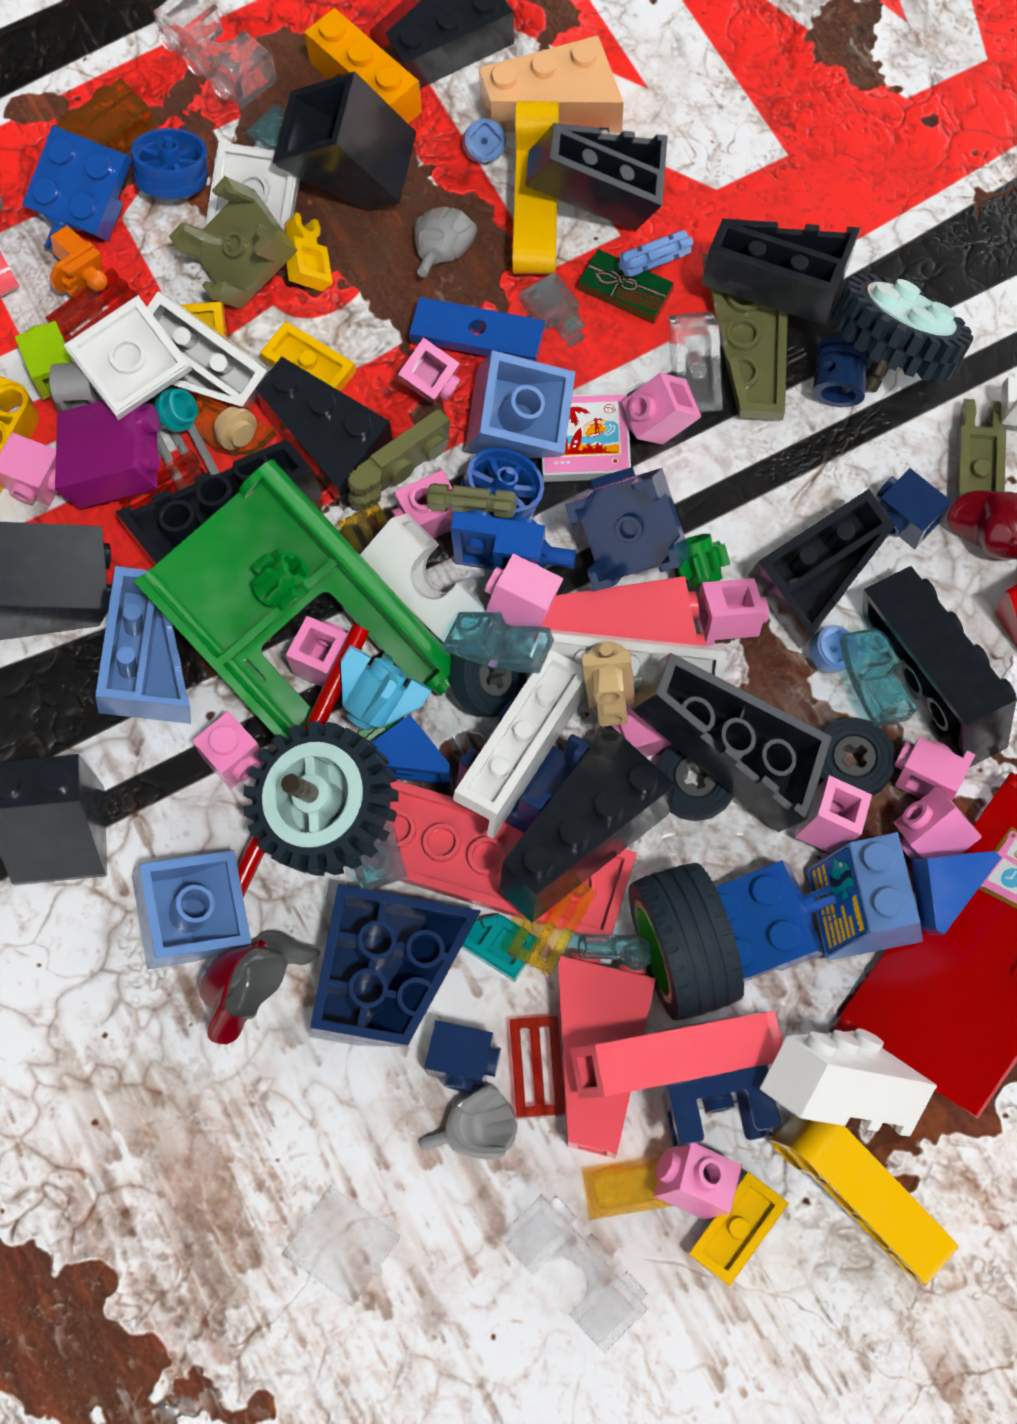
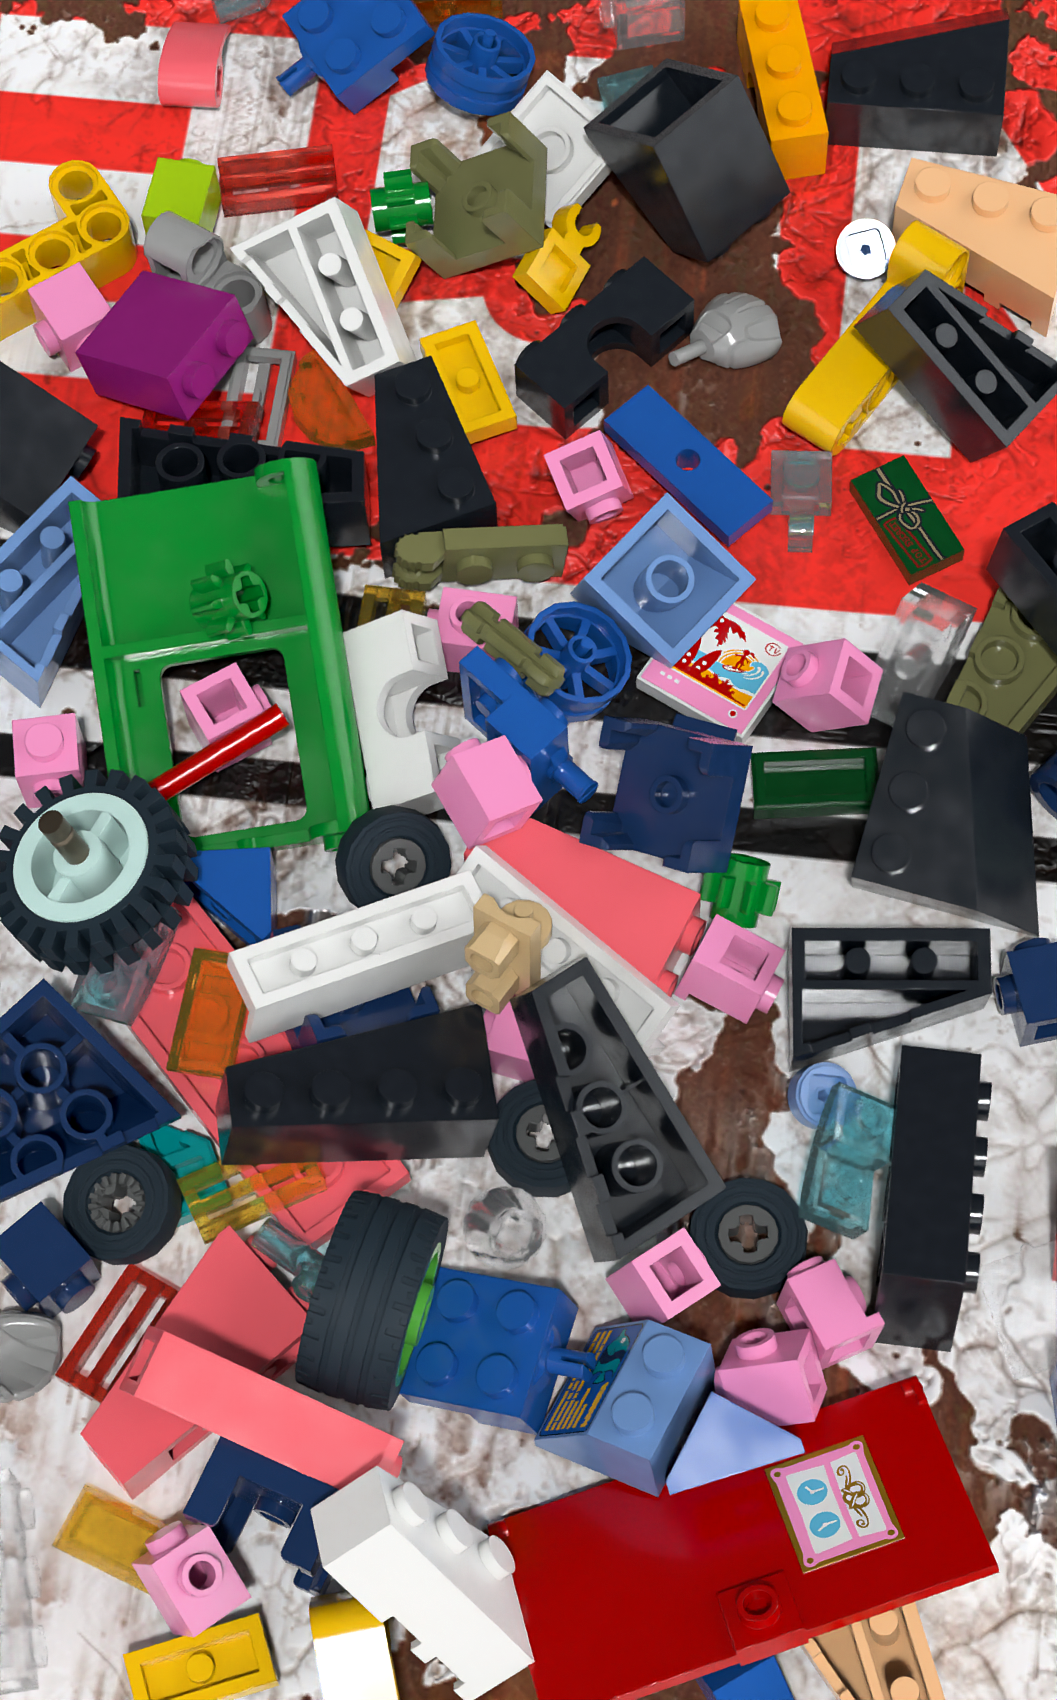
camera: 35 degrees right, 5 degrees down
orange piece [50,225,108,297] -> none
white tile [64,295,192,420] -> none
teal plate [155,388,198,432] -> none
tan plate [214,407,257,450] -> none
medium azure brick [341,645,432,730] -> none
clear light blue slope [443,612,554,673] -> none
medium blue axle [618,230,694,277] -> none
none -> black bush [63,1145,182,1265]
none -> clear yellow tile [166,948,247,1079]
none -> green gear [370,169,434,245]
none -> clear piece [462,1186,547,1271]
none -> black arch [514,256,694,440]
none -> dark green tile [750,747,879,819]
none -> black wedge [851,691,1039,938]

